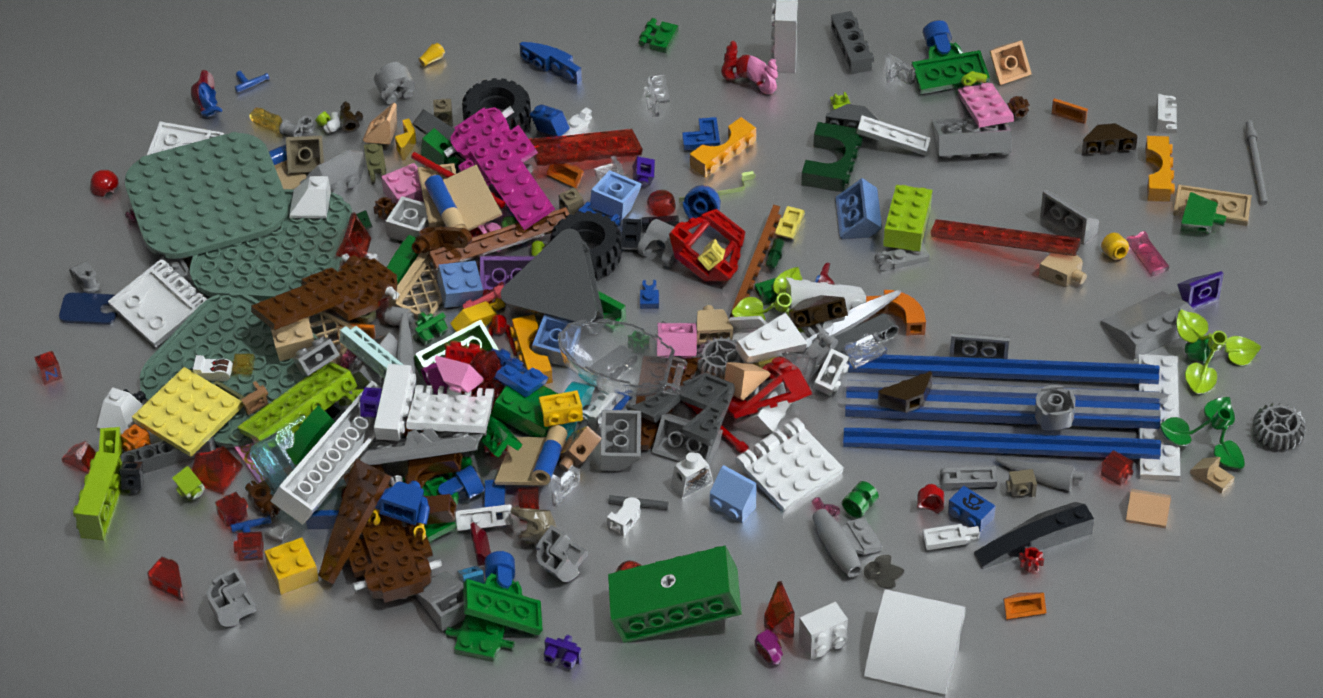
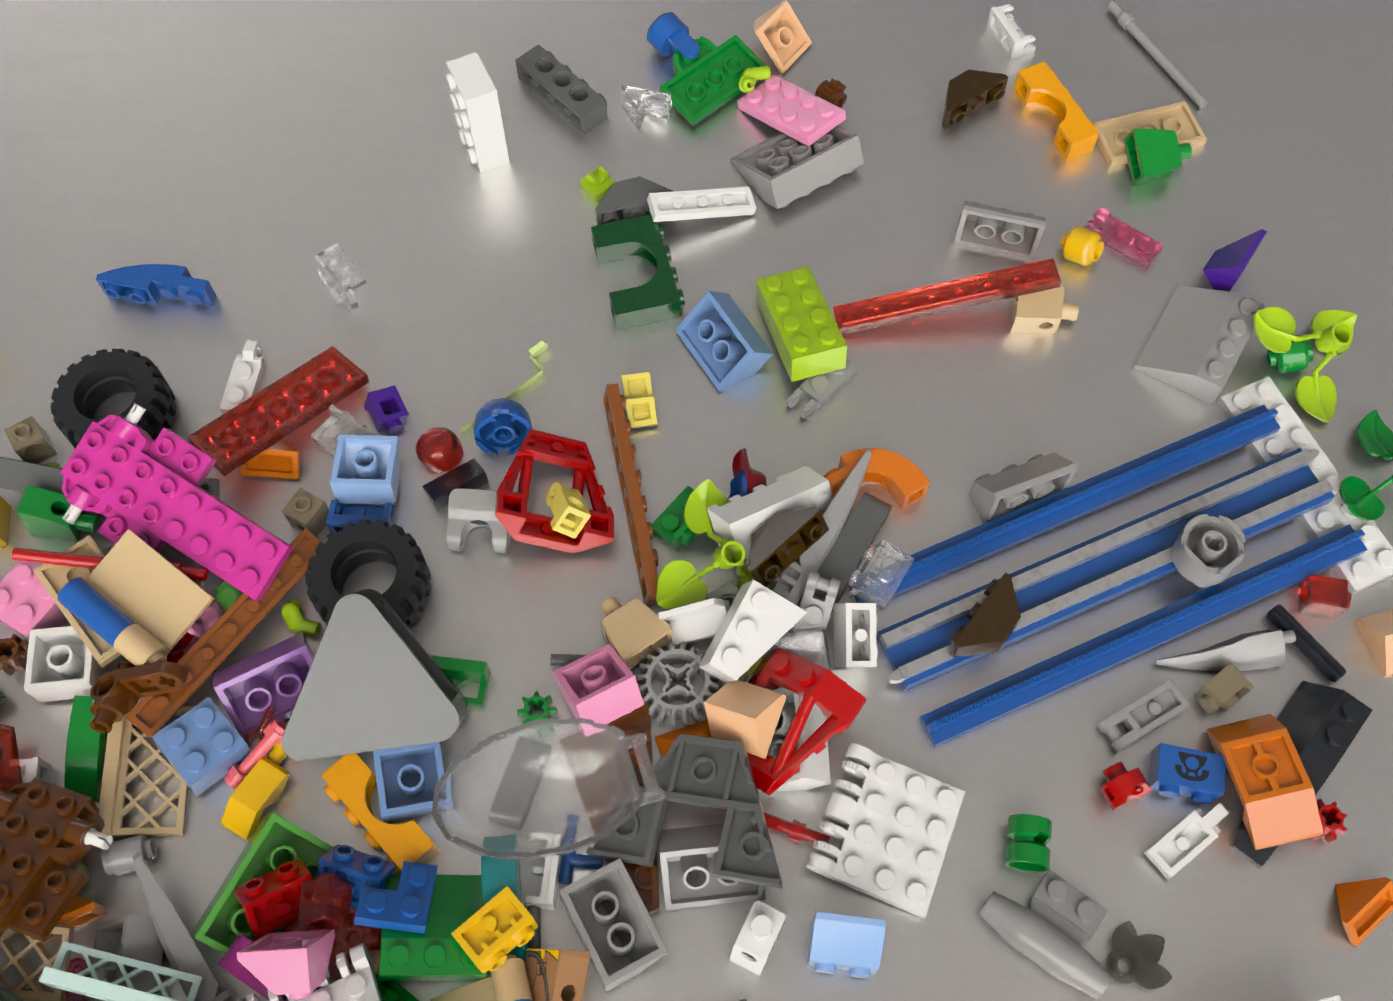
camera: 30 degrees left, 15 degrees up
green hips [413,312,449,345] -> none
red plant [489,315,517,356] -> none
blue brick [530,104,570,137] -> none
black slope [621,219,641,250] -> none
green plate [638,18,679,53] -> none
blue plate [640,280,659,309] -> none
blue plate [682,117,720,150] -> none
light orange arch [690,117,756,177] -> none
hair [721,41,778,95] -> none
dark green axle [766,238,785,270] -> none
clear pink arm [812,497,840,517] -> none
orange slope [1052,98,1088,124] -> none
none -> orange slope [1206,714,1323,850]
none -> black axle [1267,604,1347,682]

